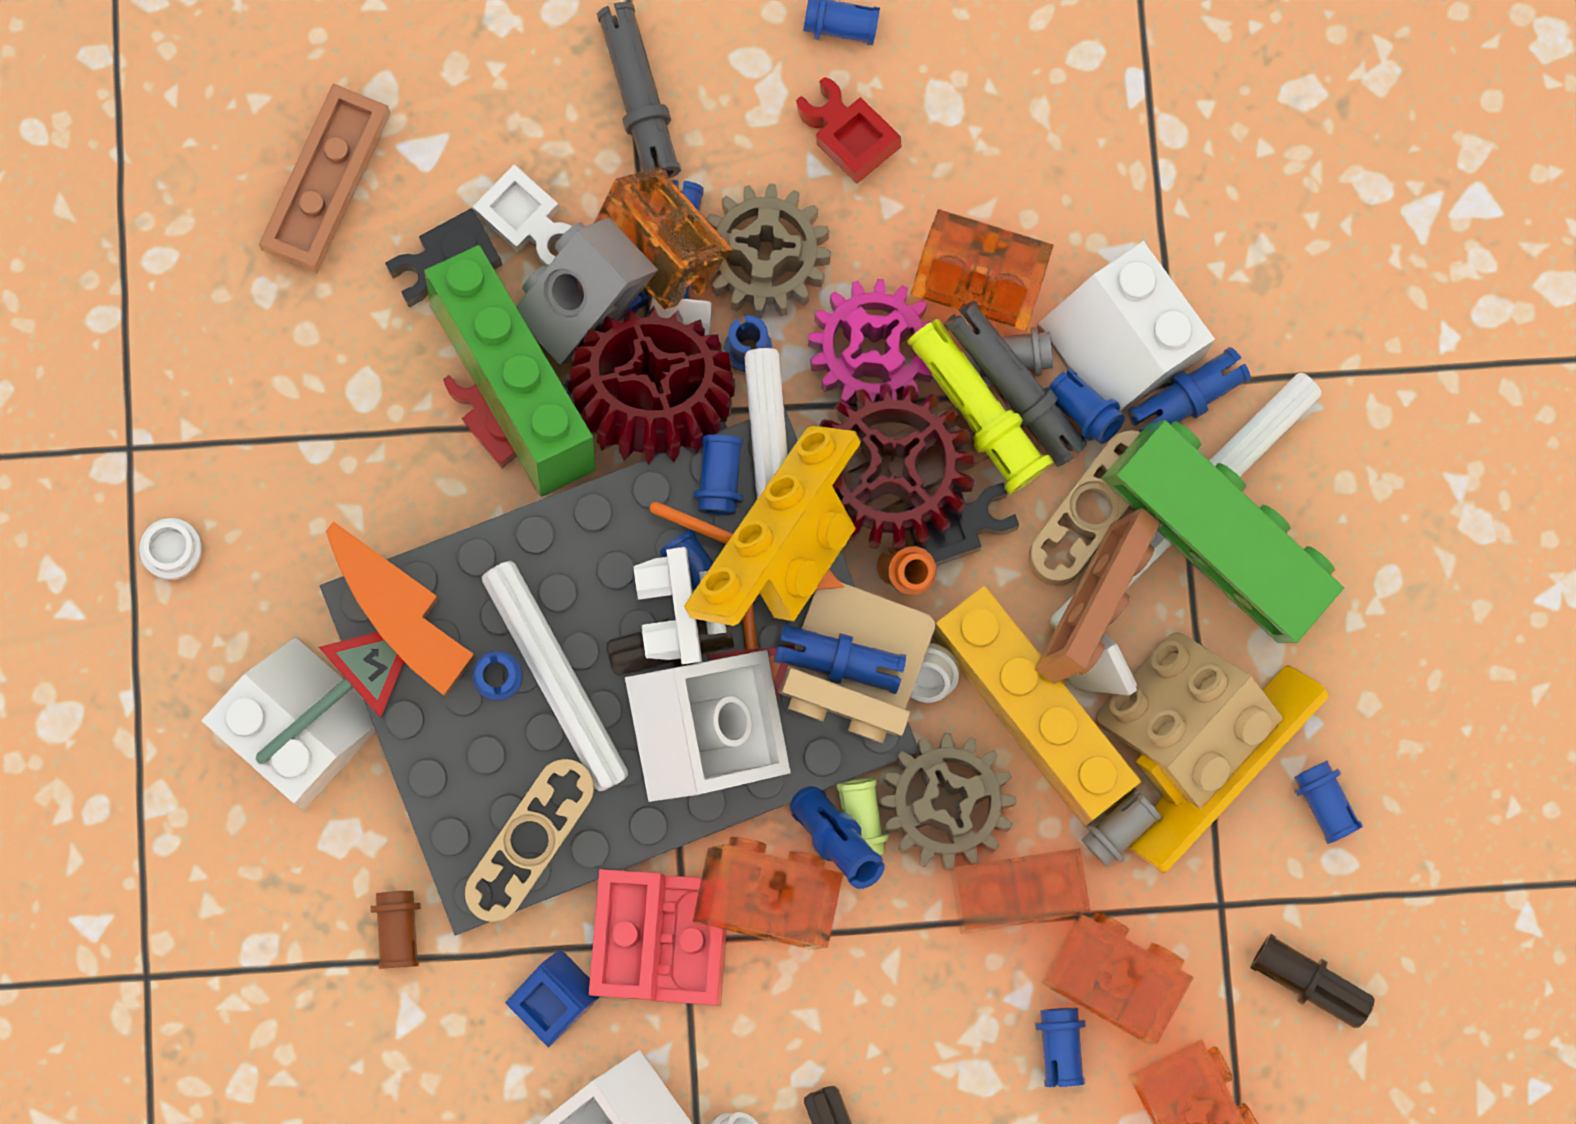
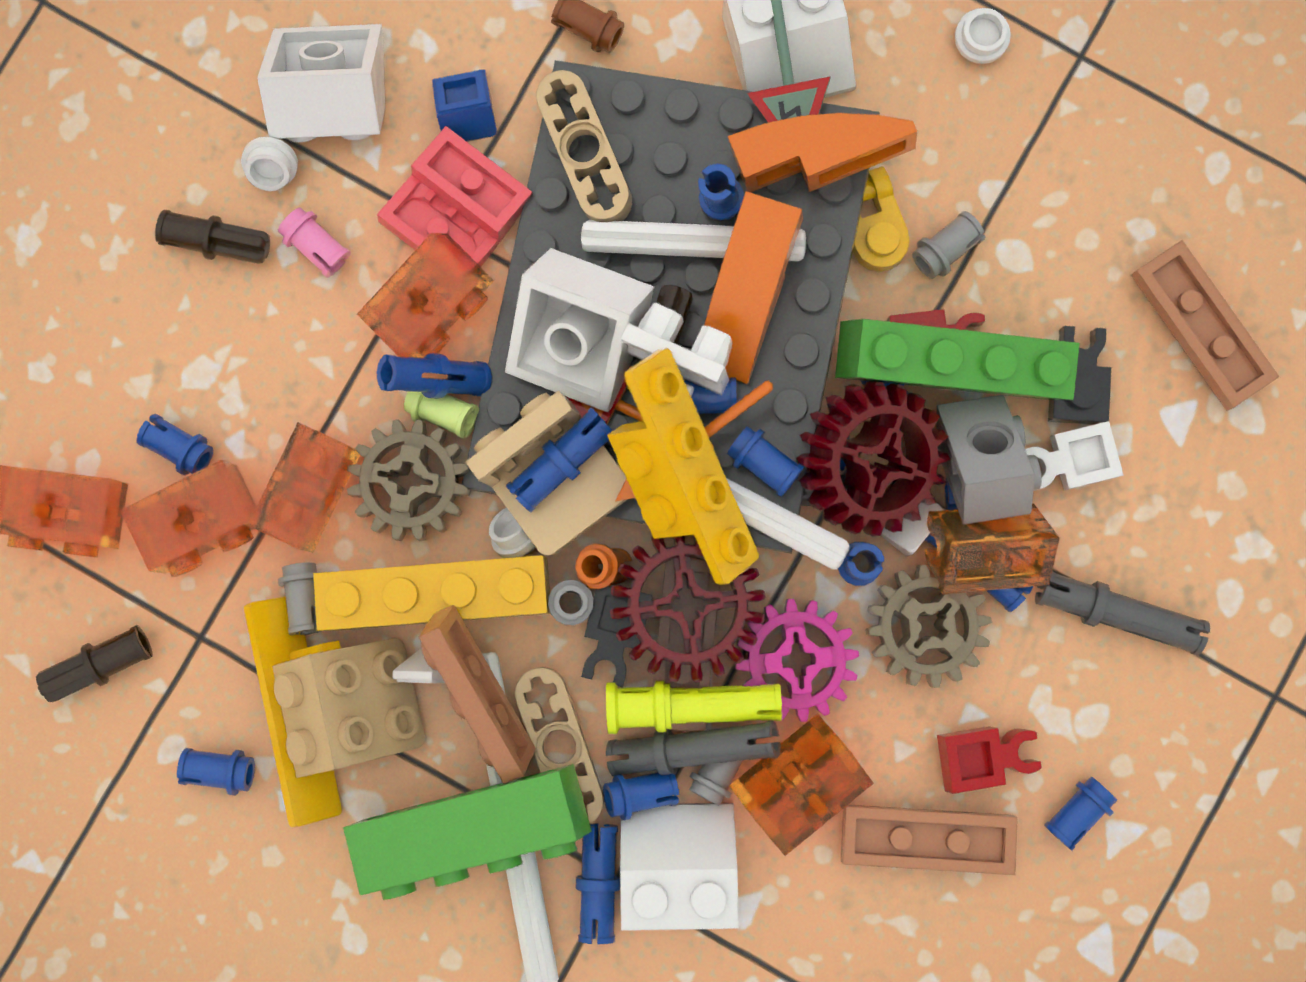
camera: 130 degrees right, 5 degrees up
none -> bright pink pin [278,207,351,278]
none -> light grey pin [548,580,594,625]
none -> orange slope [704,191,803,385]
none -> nougat plate [841,804,1018,875]
none -> yellow plate [853,166,910,272]
none -> light grey pin [912,211,985,279]

